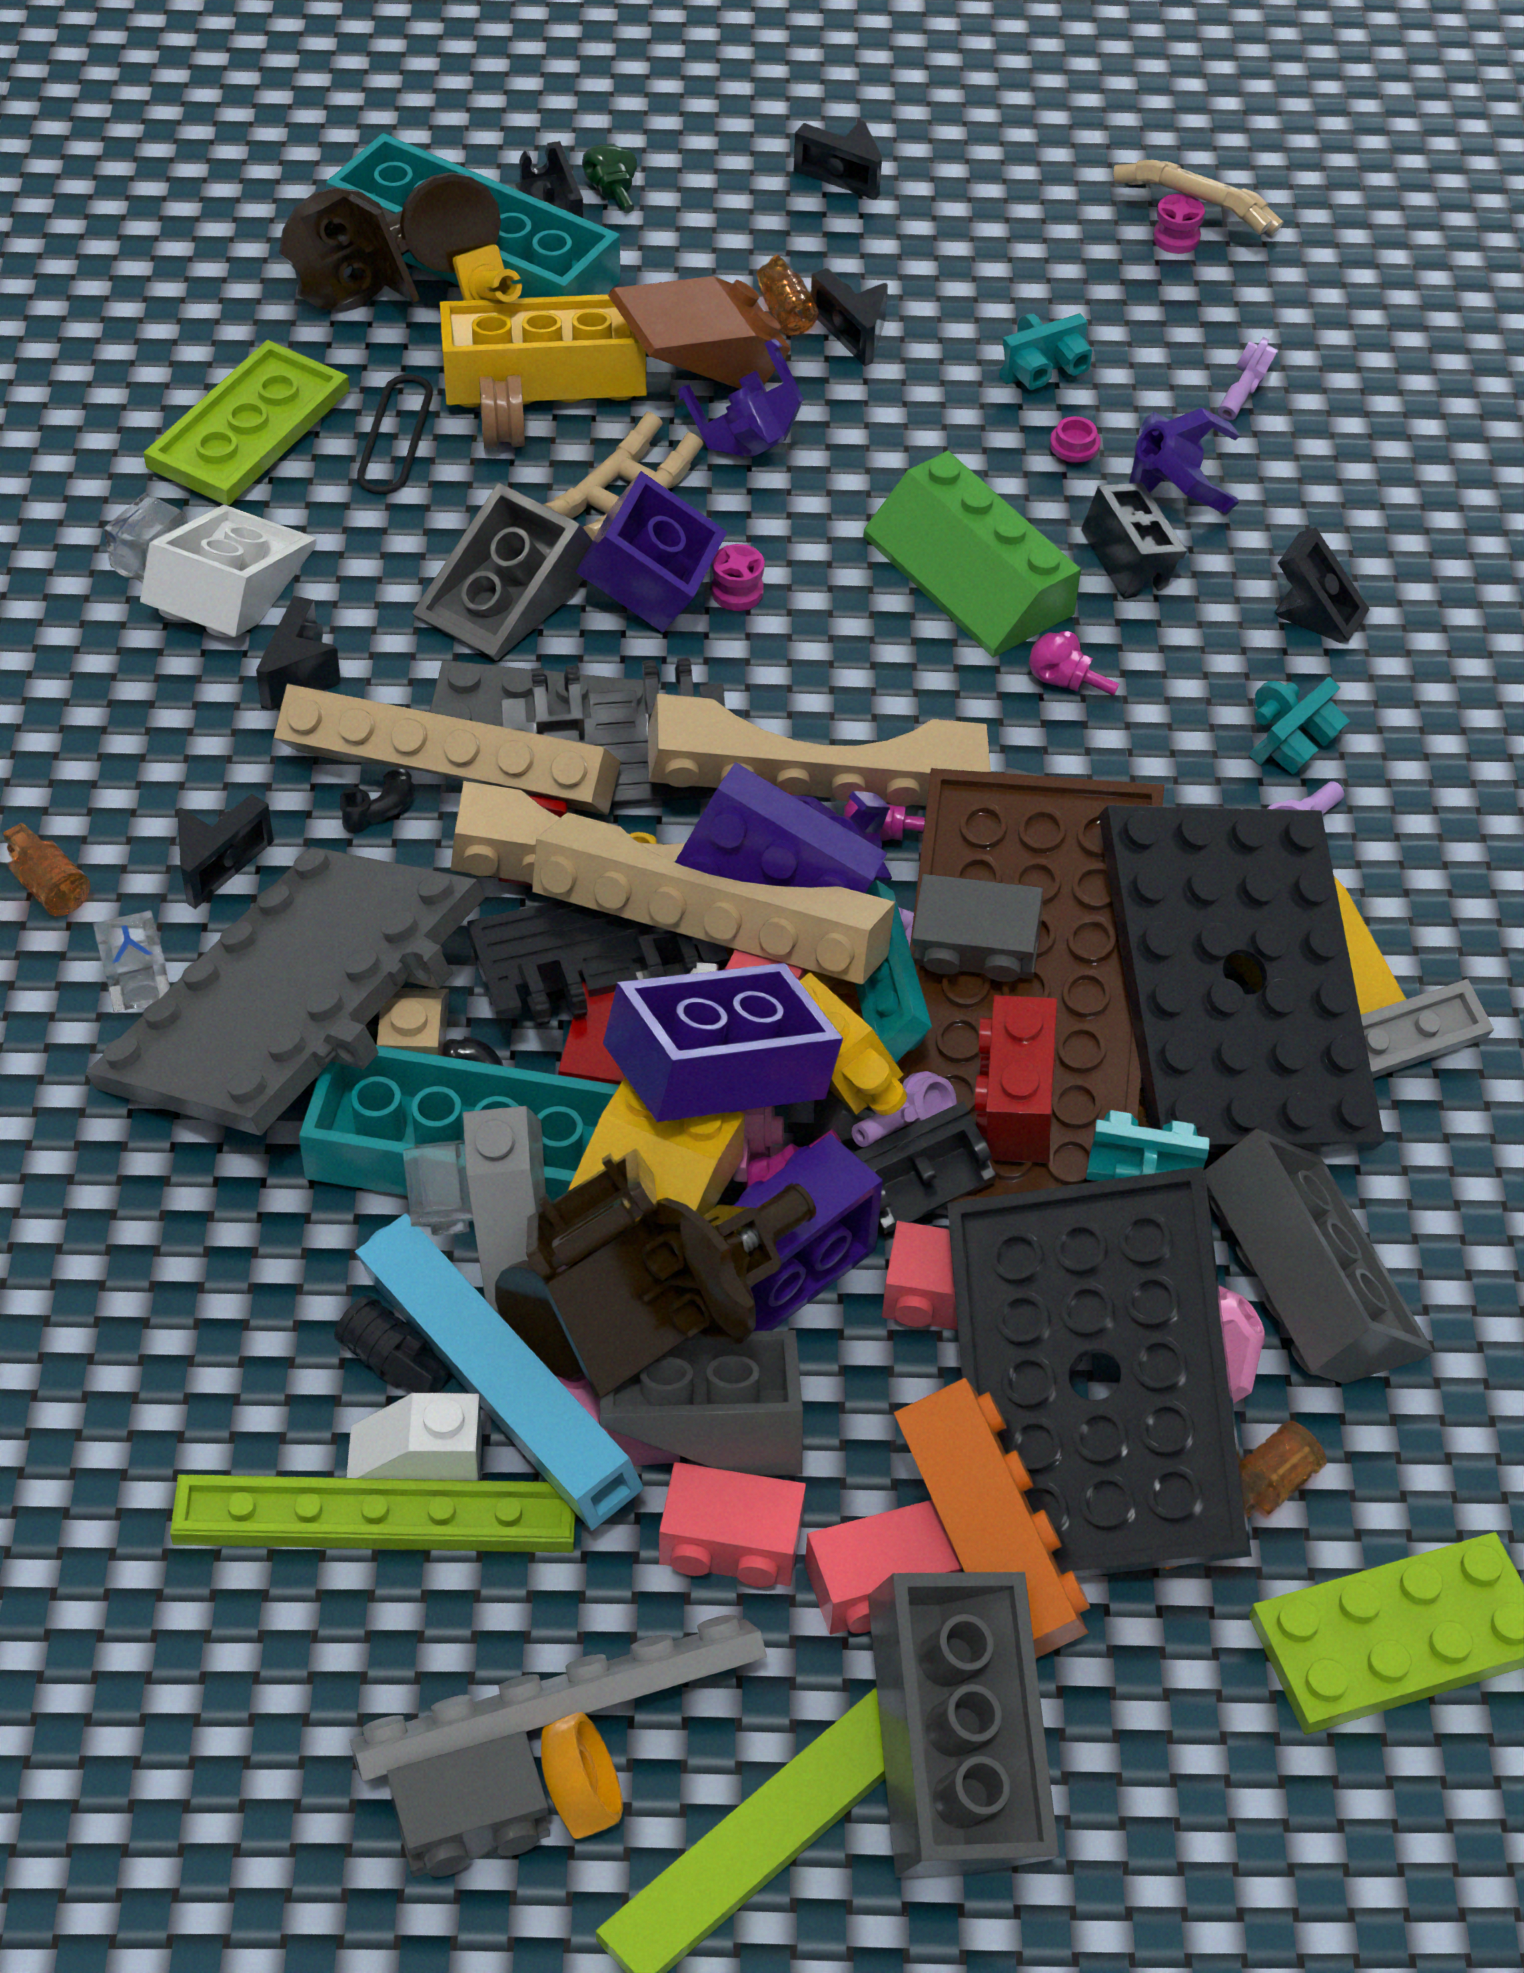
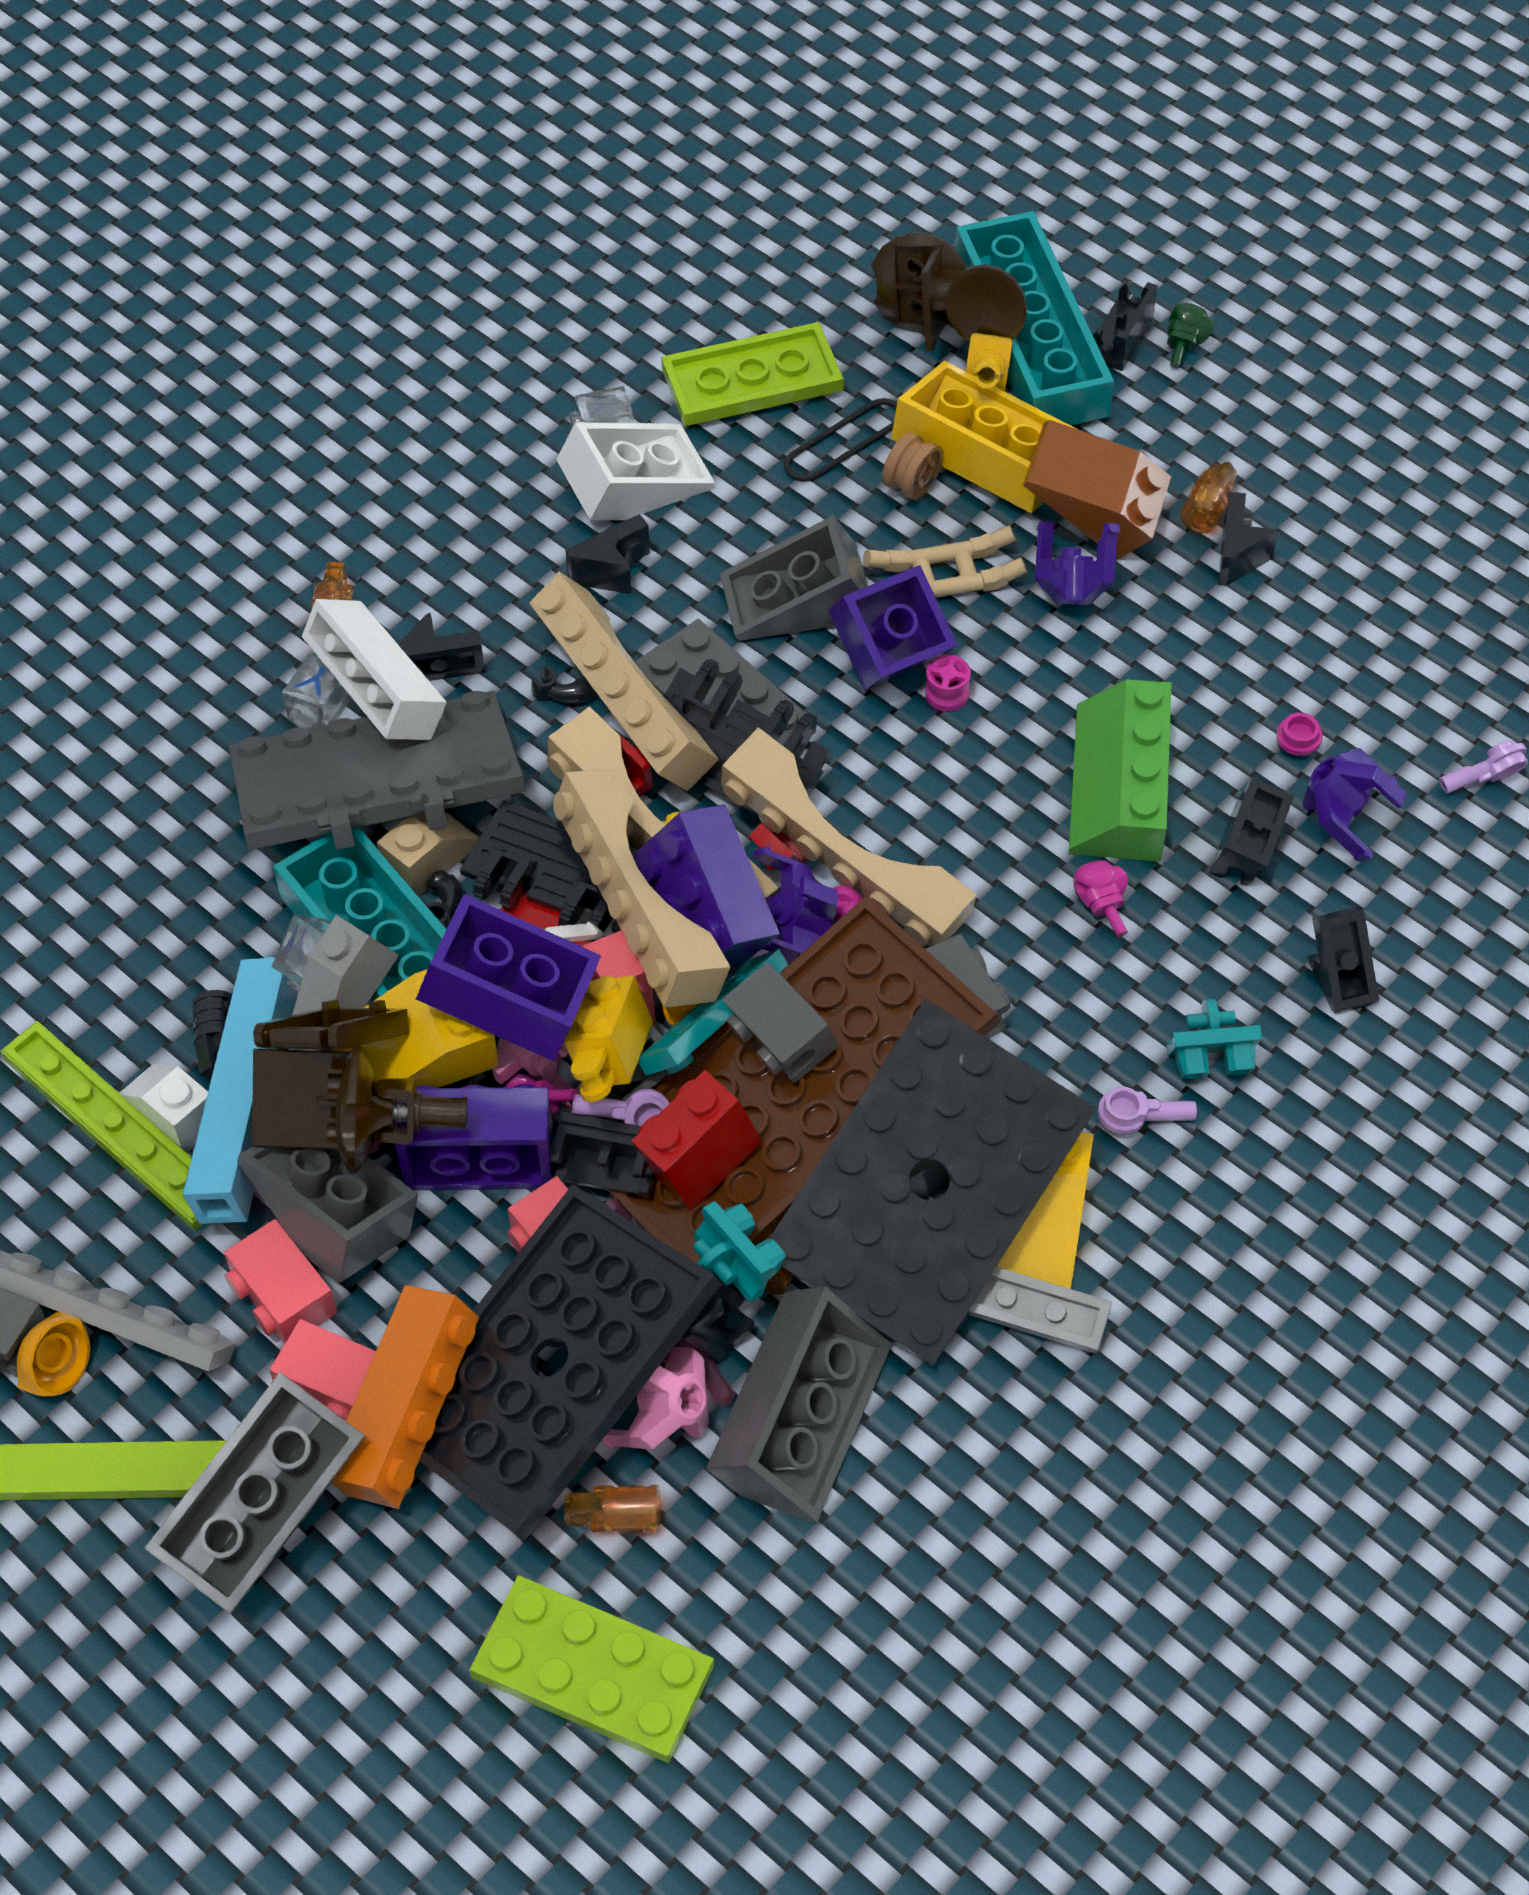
camera: 45 degrees right, 5 degrees up
black slope [793,120,882,200] -> none
teal hips [999,313,1093,390] -> none
none -> white brick [302,599,447,740]

